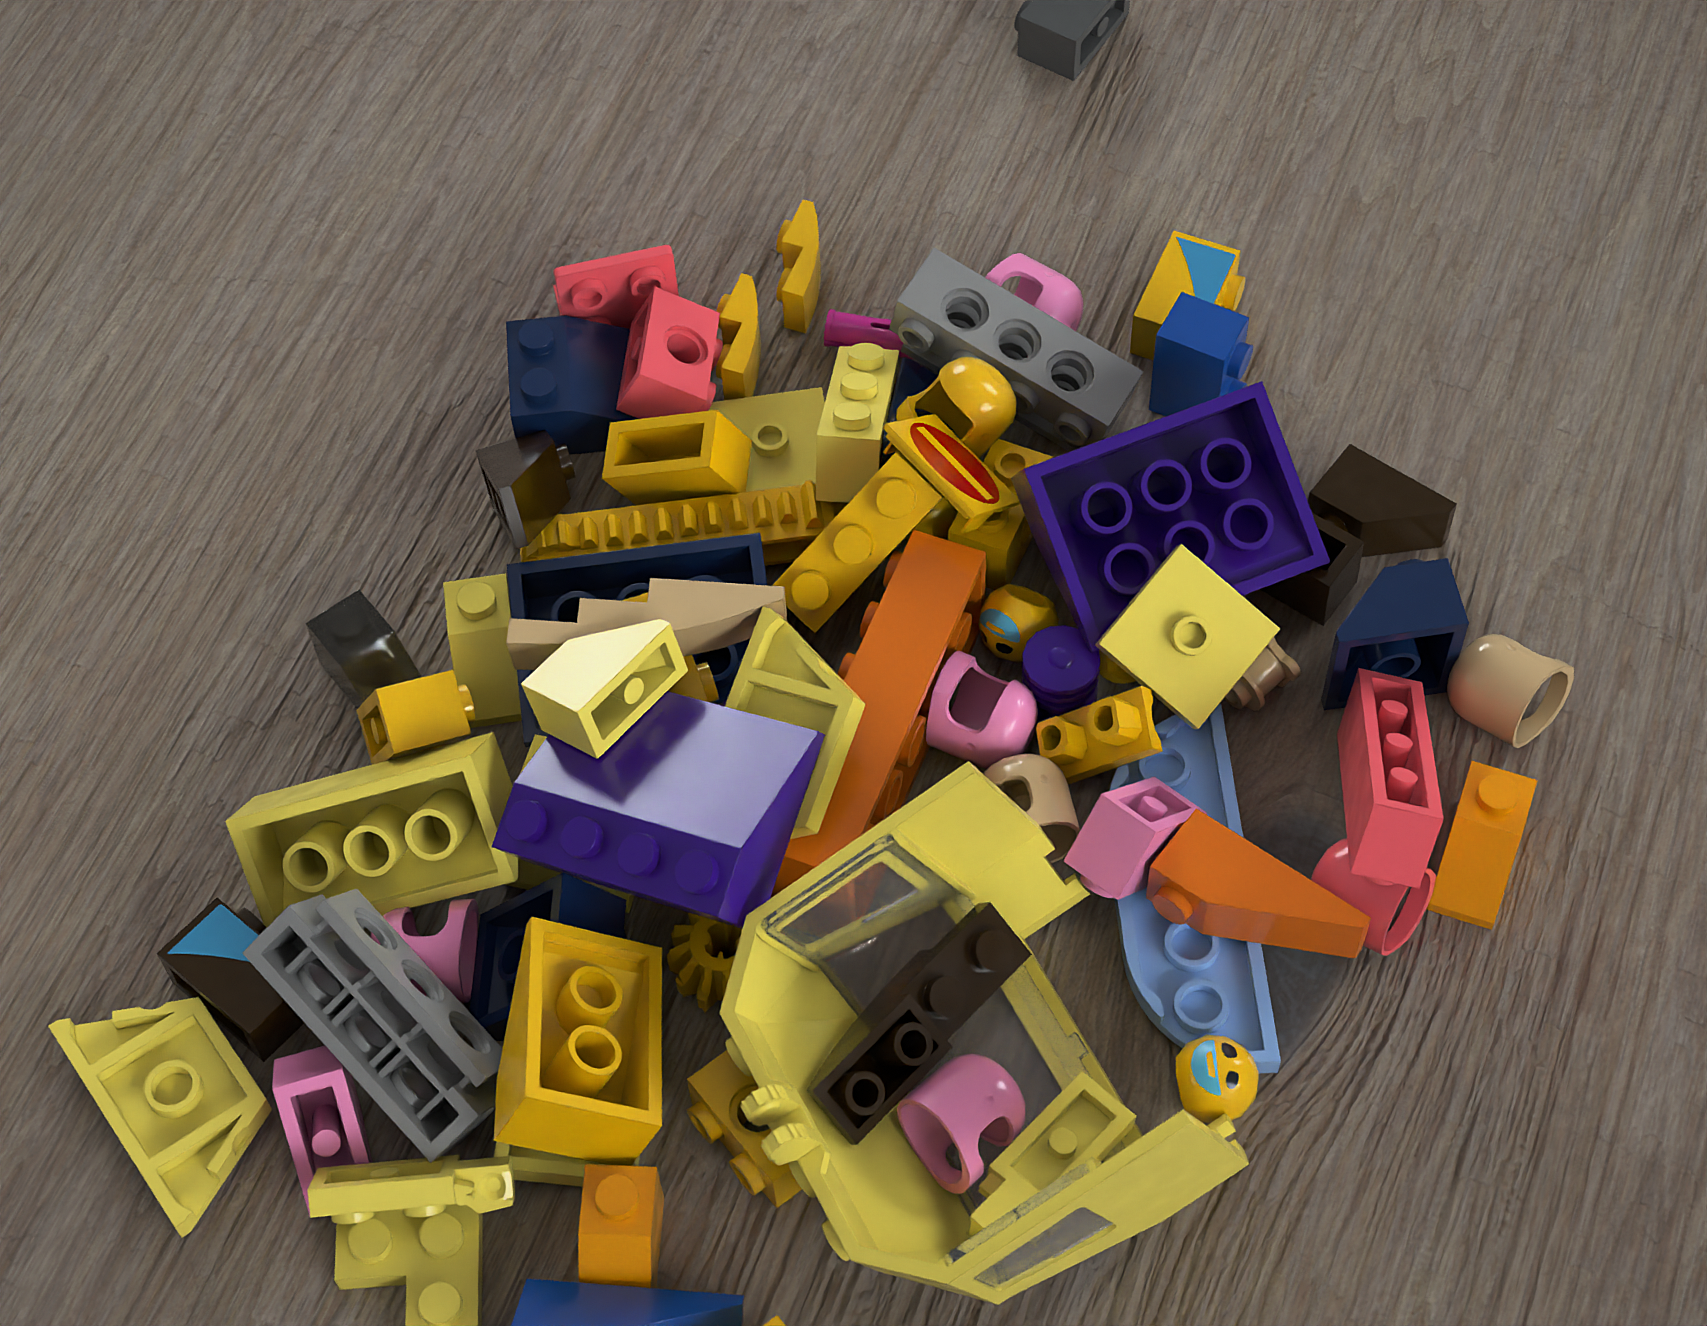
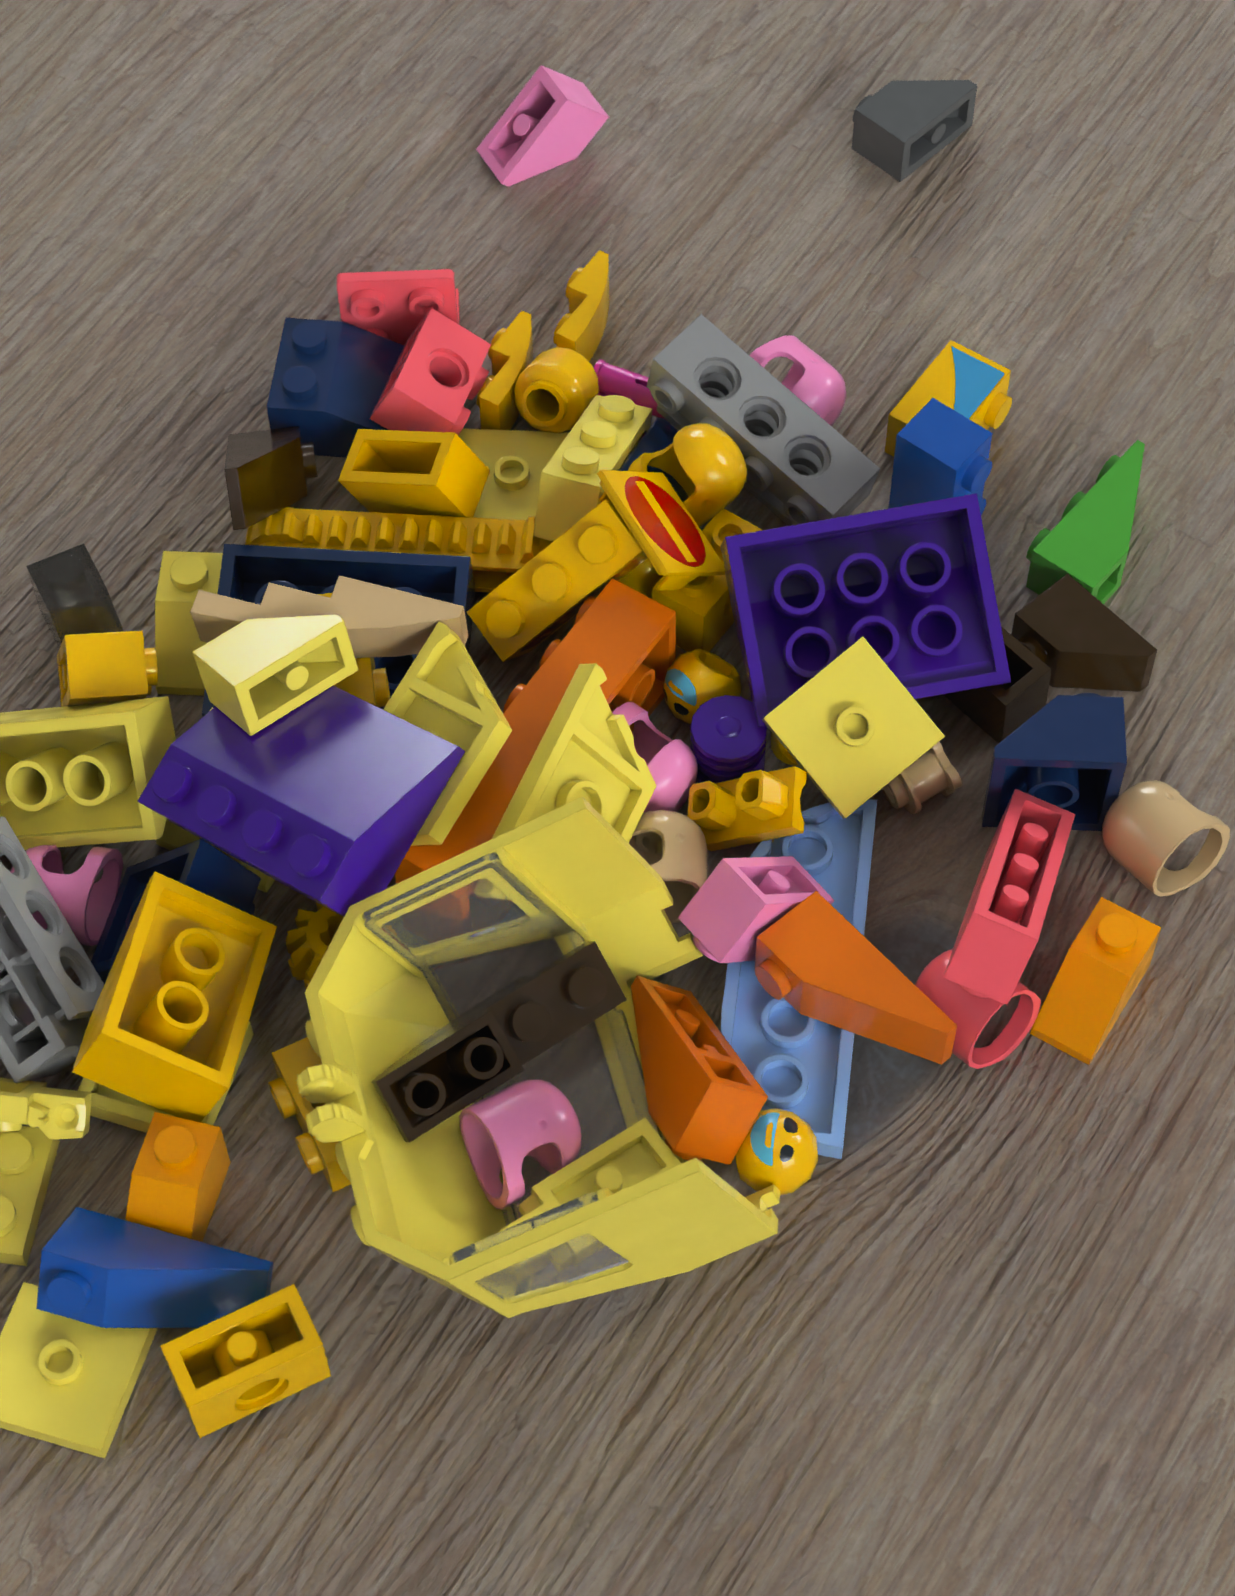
camera: 10 degrees right, 0 degrees up
none -> light yellow wing [470,663,656,889]
none -> bright pink slope [476,65,609,187]
none -> yellow head [514,347,599,433]
none -> orange slope [631,976,768,1165]
none -> bright green slope [1026,440,1145,604]

